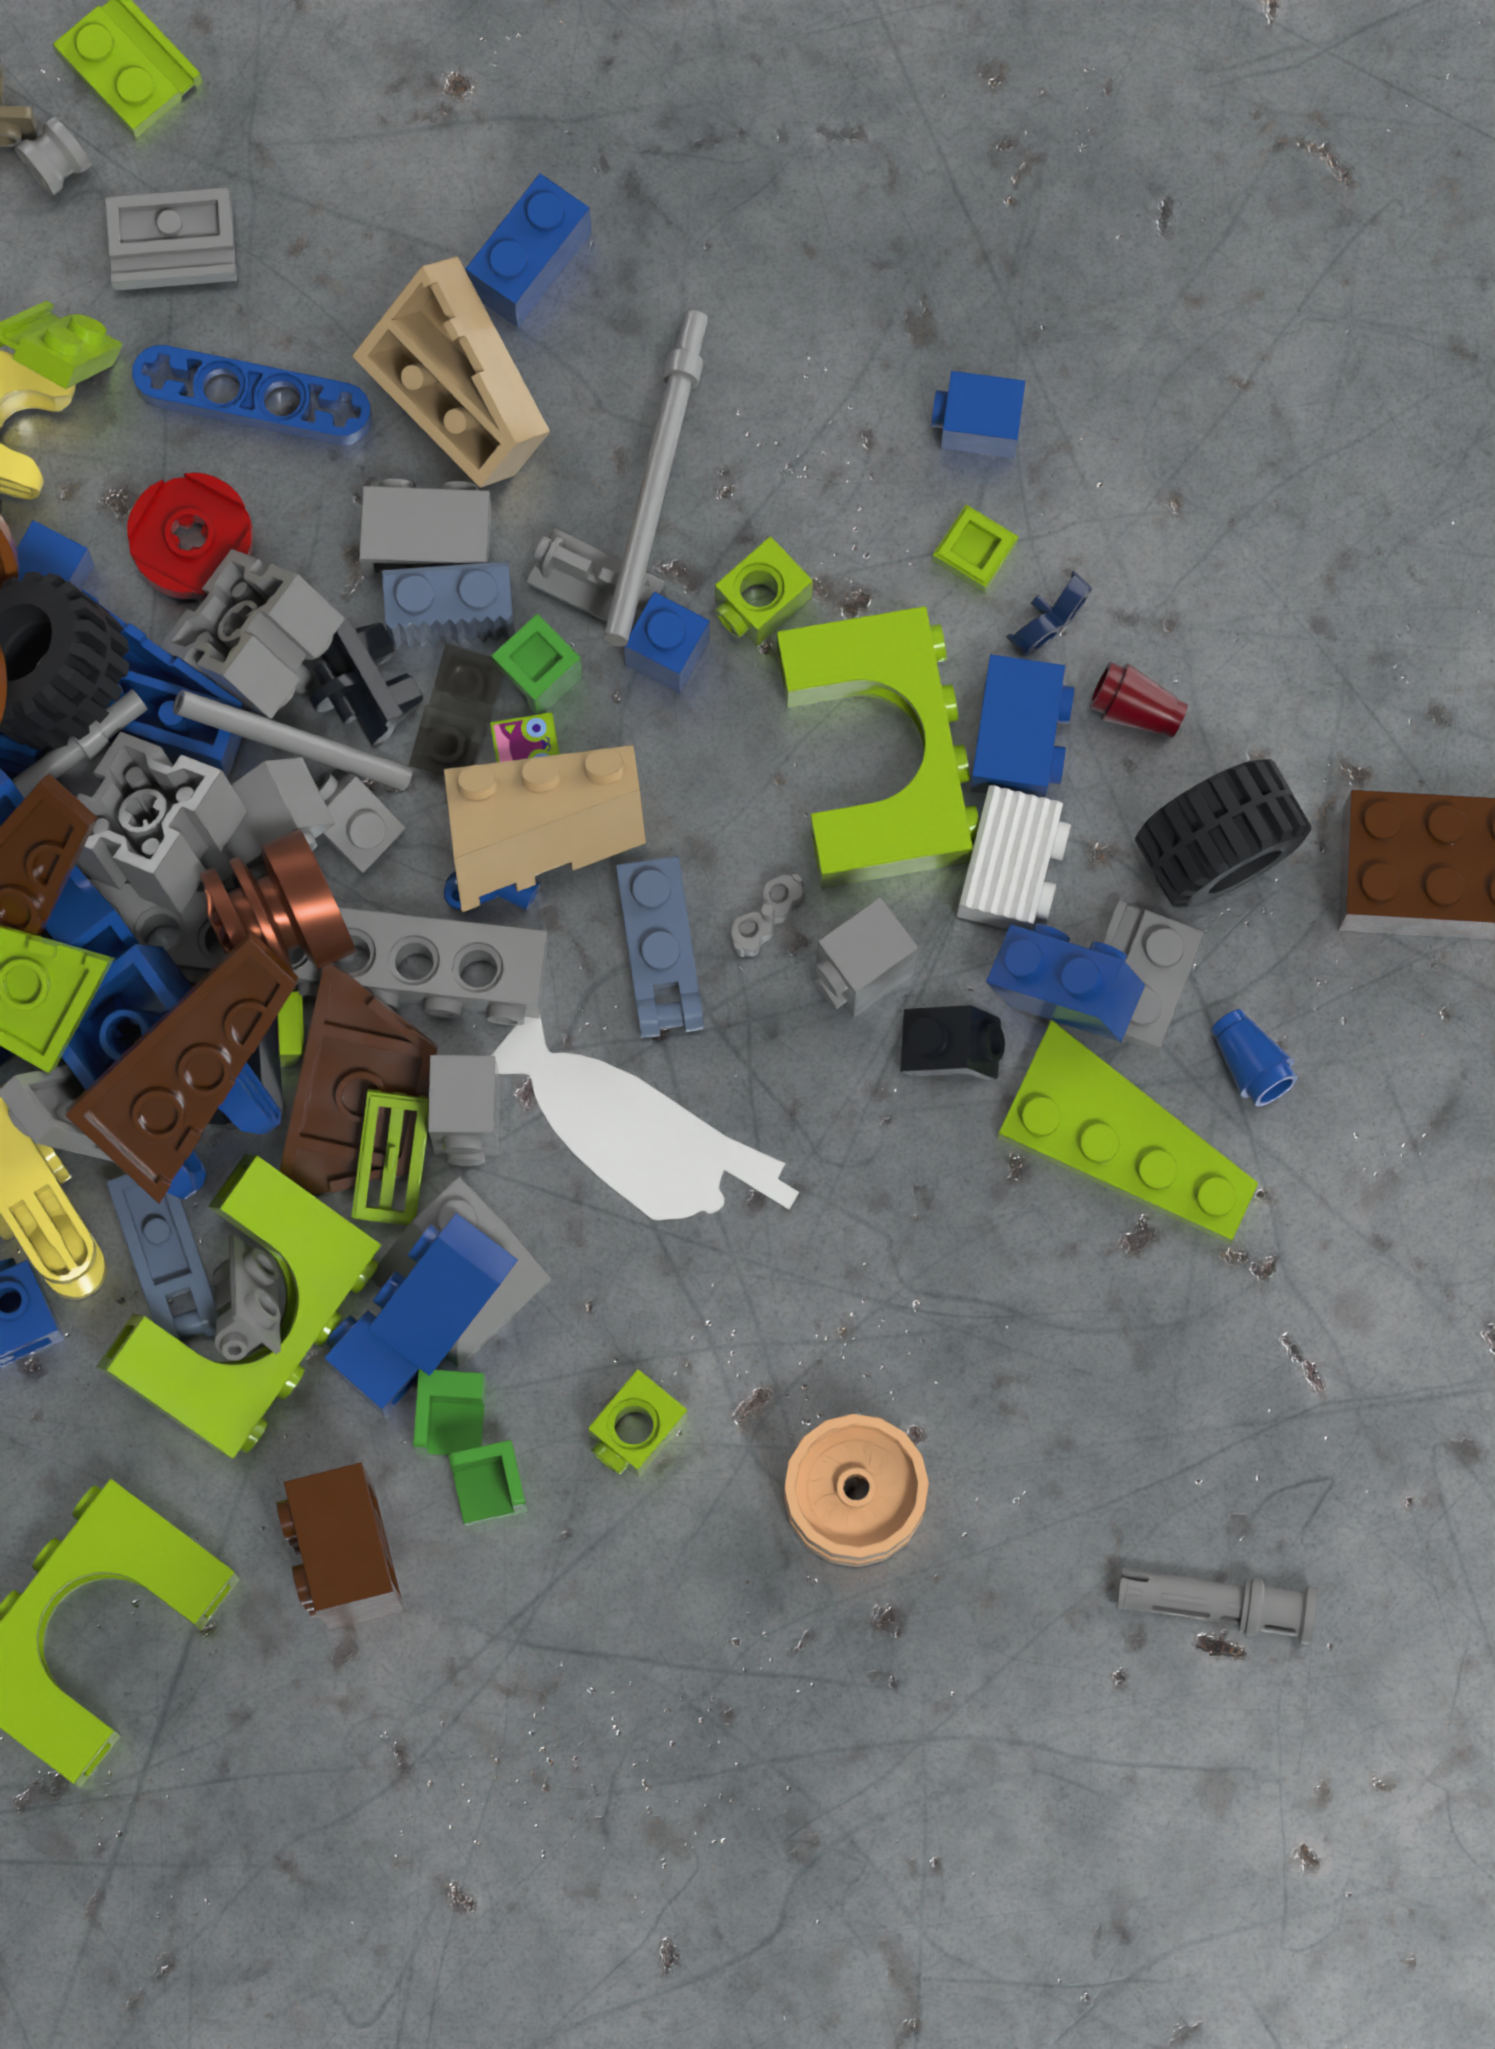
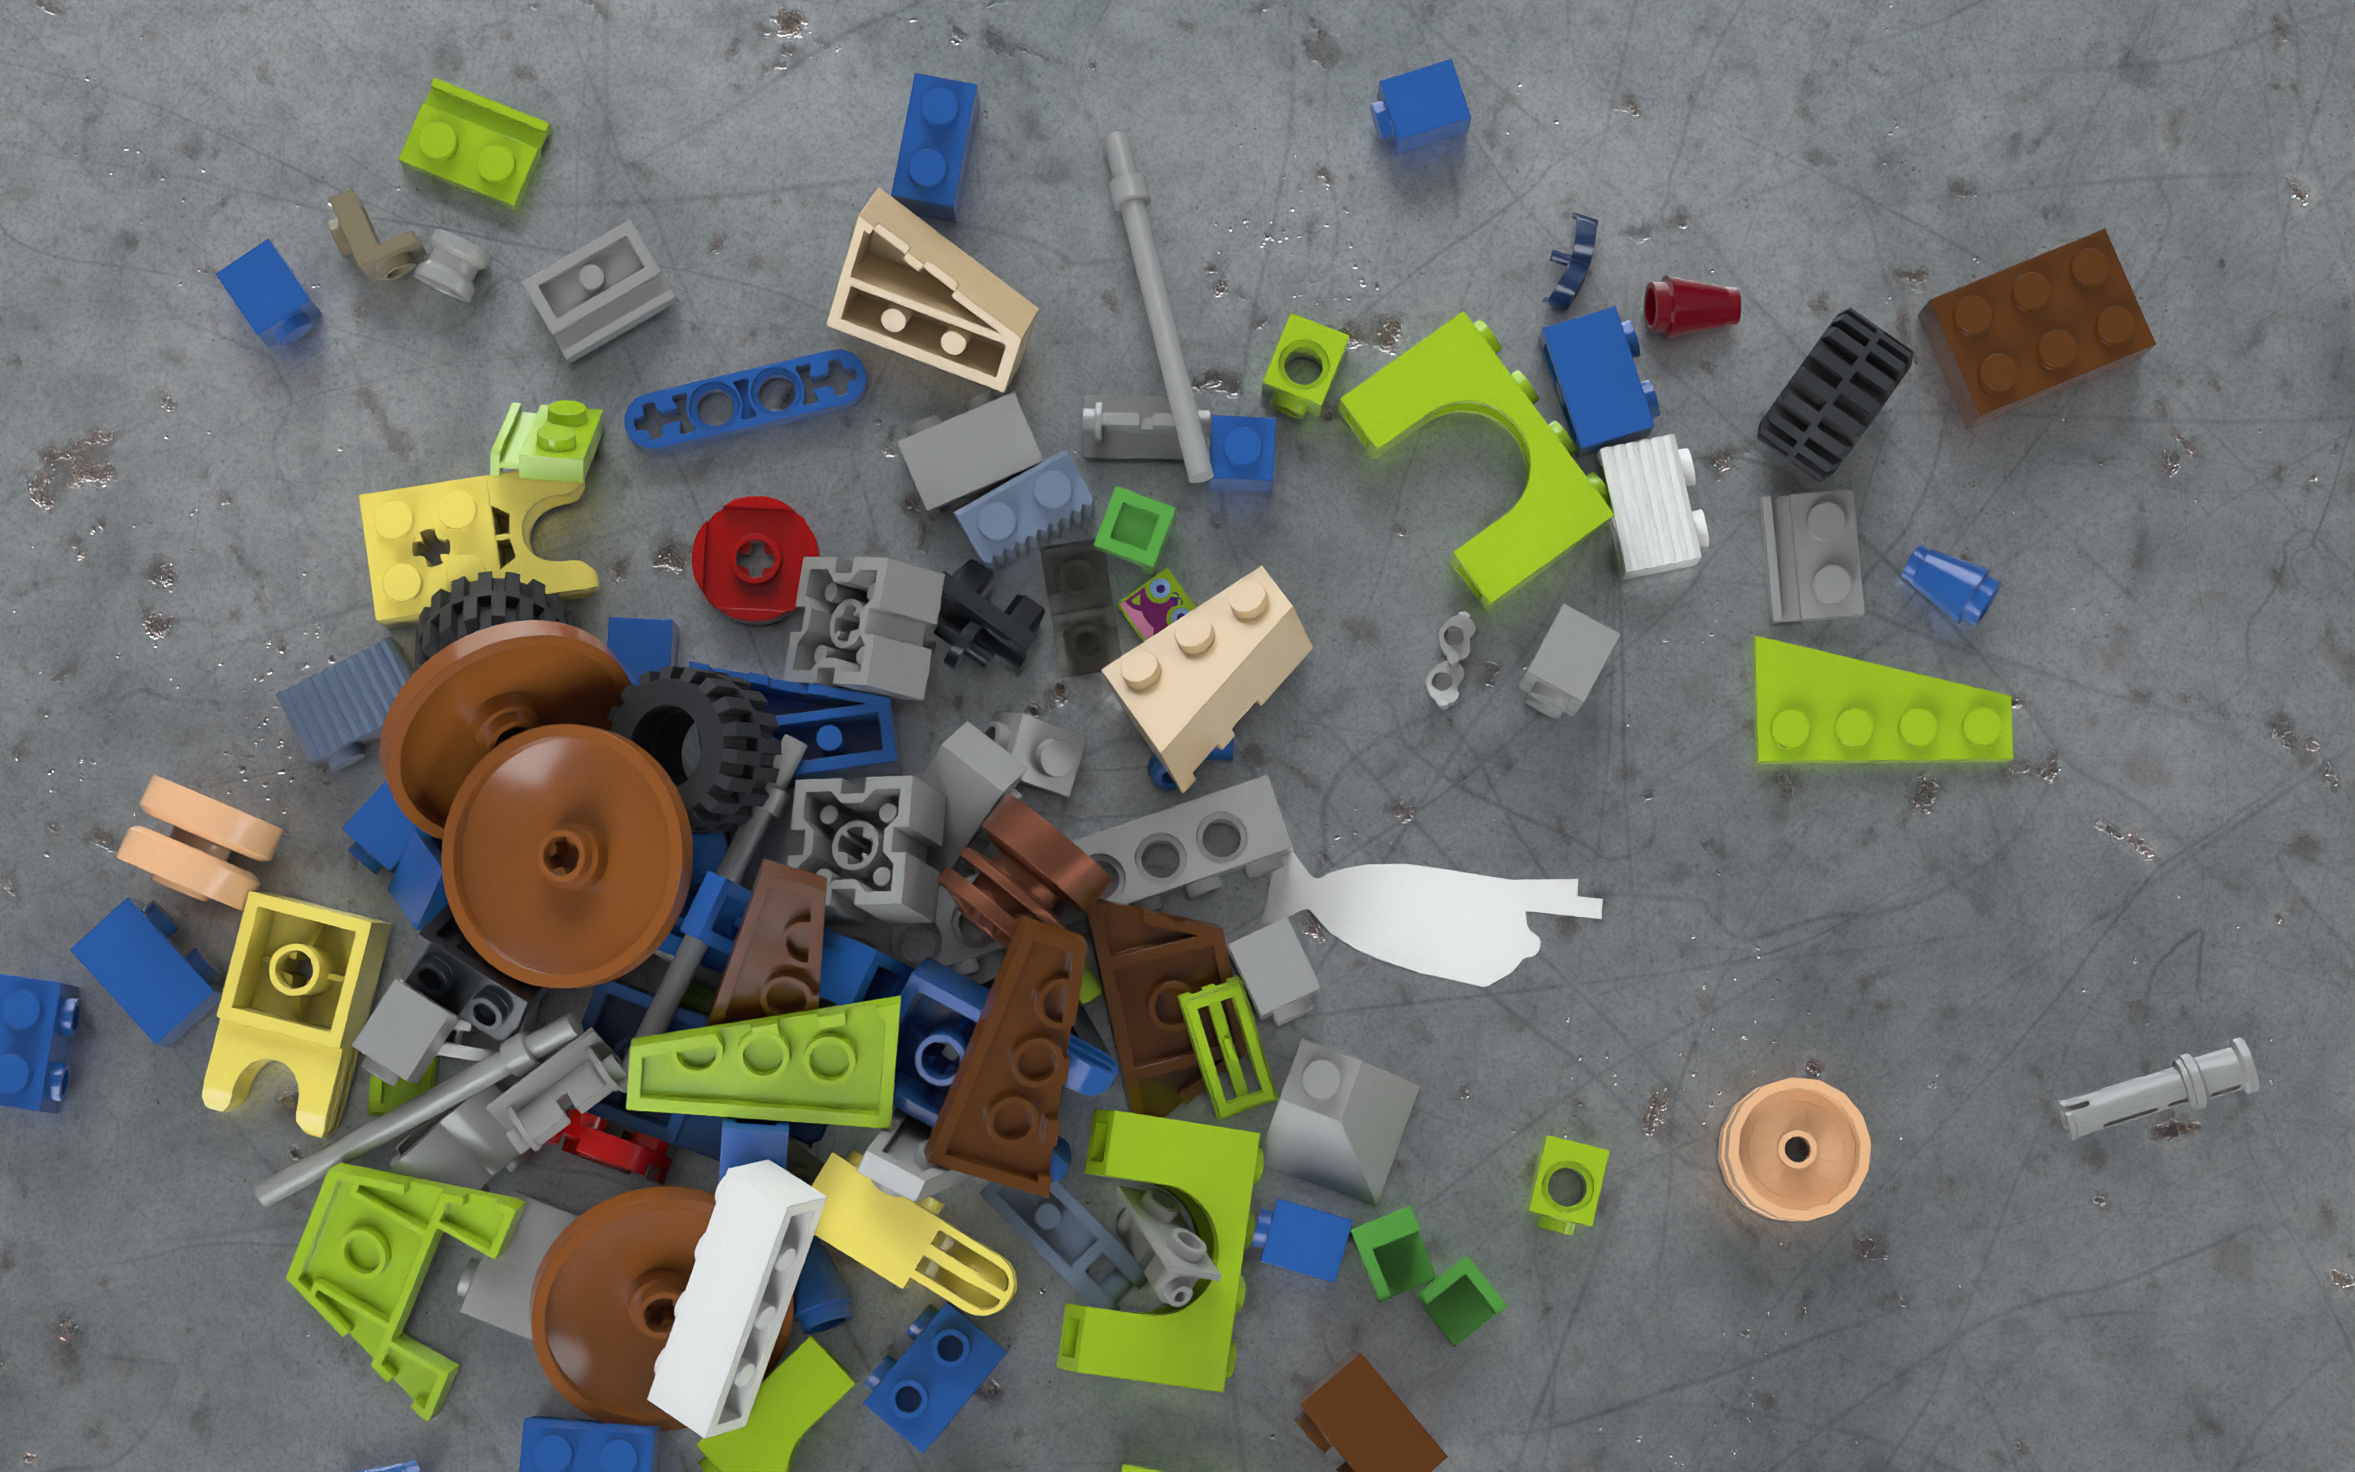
camera: 25 degrees left, 5 degrees up
light grey piece [173,690,412,790] -> none
blue brick [368,1213,518,1376] -> none
sand blue plate [616,856,704,1039] -> none
black bracket [900,1005,1005,1080] -> none
lime tile [932,504,1019,593] -> none
blue brick [986,924,1145,1043] -> none

